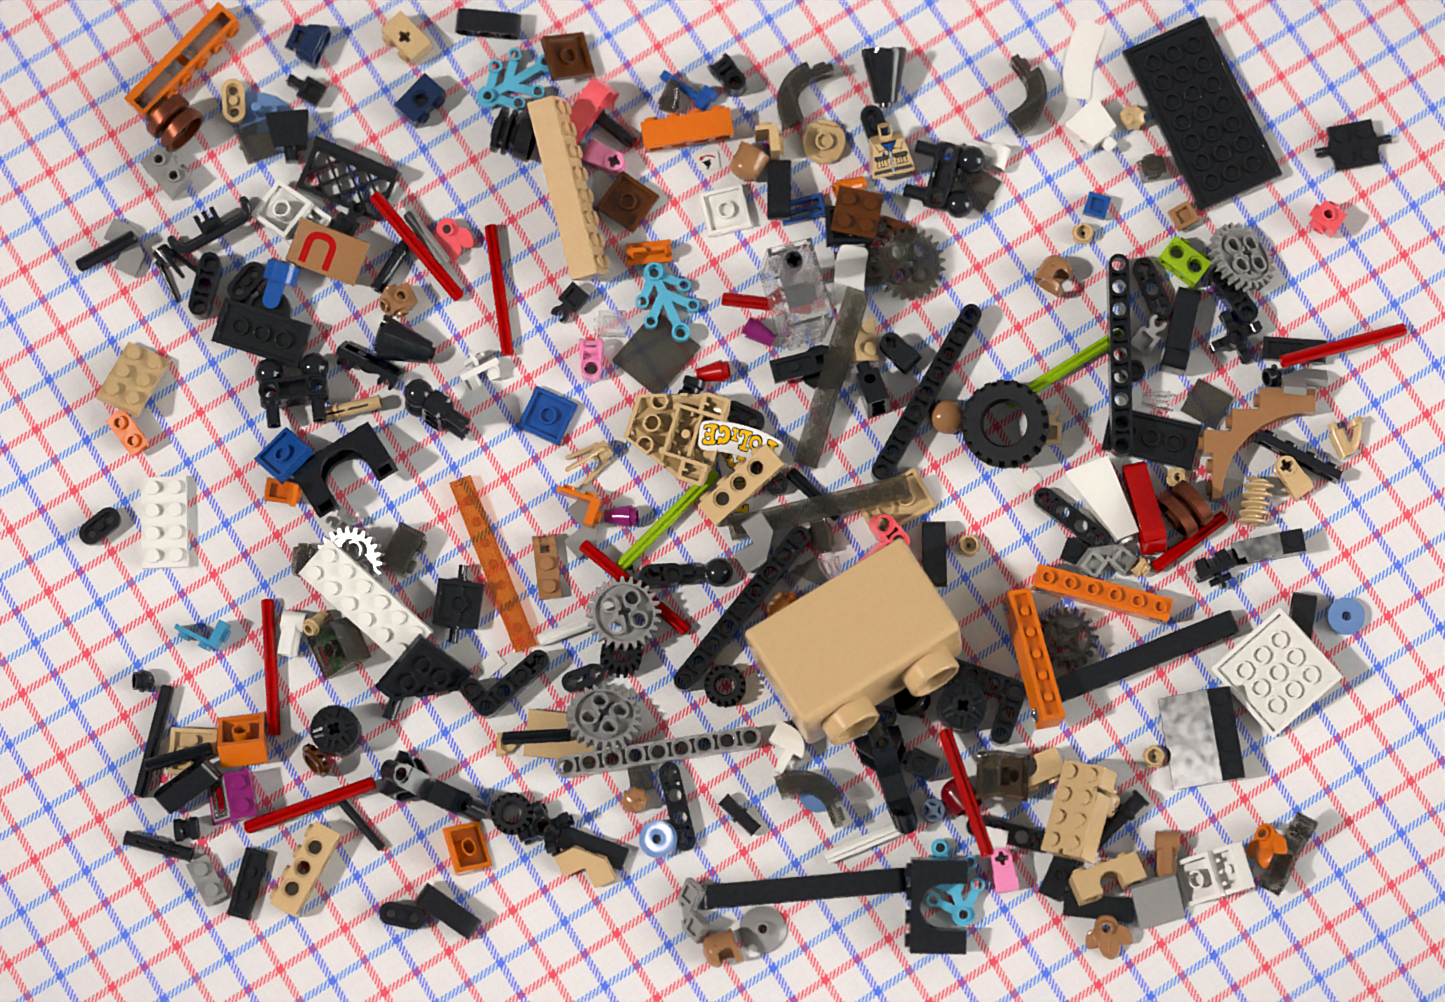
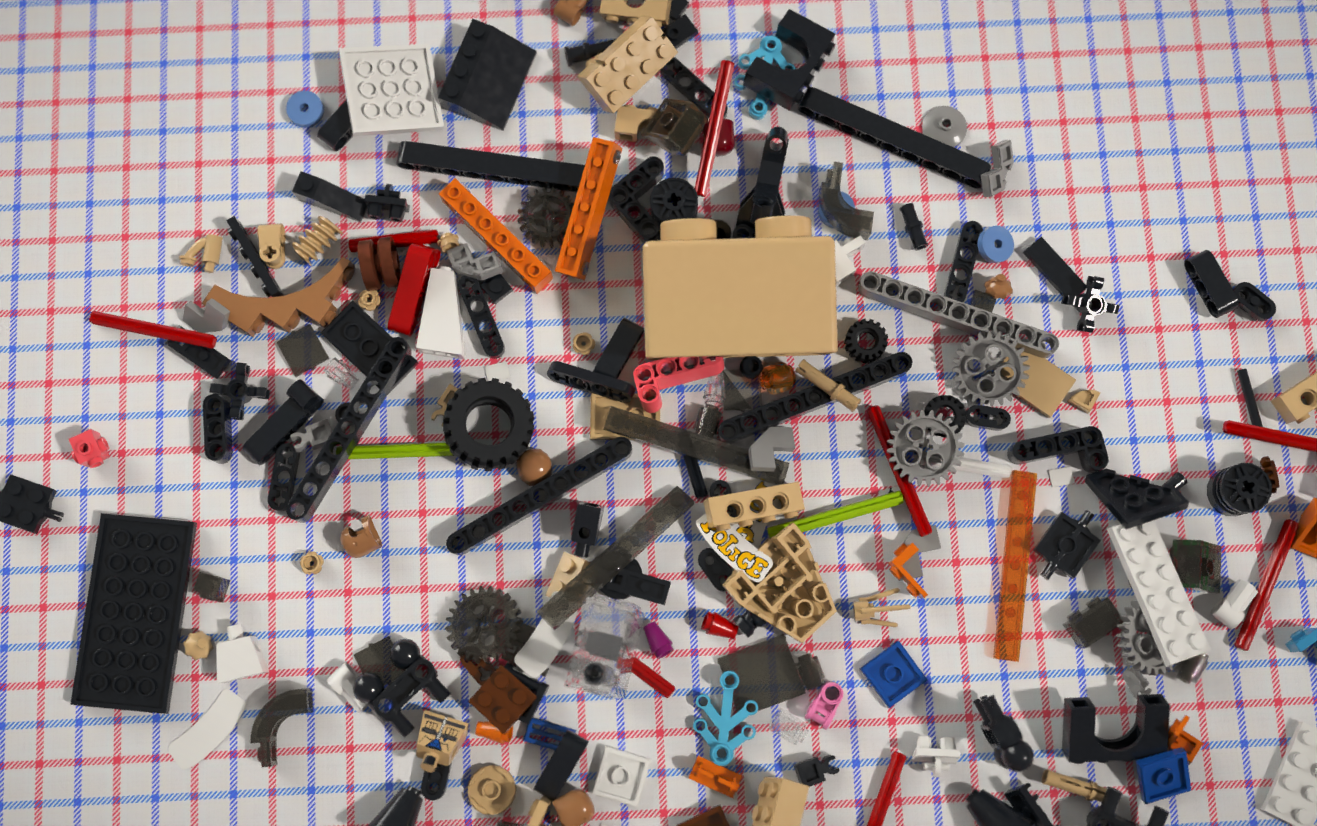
camera: 150 degrees left, 0 degrees up
tan pin [303,610,331,636] -> none
black connector [380,750,488,822] -> none
orange slope [442,821,492,876] -> none
black tyre [491,792,533,835] -> none
black axle [502,728,571,745] -> none
medium nougat plate [532,534,562,601] -> none
tan tile [554,845,617,888] -> none
magenta cone [604,505,639,528] -> none
black beam [638,558,733,589] -> none
medium nougat helmet [703,928,744,967] -> none
white axle [824,823,902,864] -> none
black piece [879,332,922,375] -> none
black brick [902,747,940,782] -> none
sand blue wheel [921,799,945,823] -> none
white sticker [986,827,1009,848] -> none
bright pink piece [989,848,1019,894] -> none
blue plate [1083,191,1111,221] -> none
tan plate [1142,745,1165,768] -> none
lime brick [1157,236,1211,289] -> none
medium nougat plate [1168,200,1199,232] -> none
light grey gear [1208,222,1275,293] -> none
black plate [1262,364,1282,388] -> none
none -> black beam [547,361,635,403]
none -> tan pin [795,359,861,412]
none -> clear smoke brick [795,652,825,690]

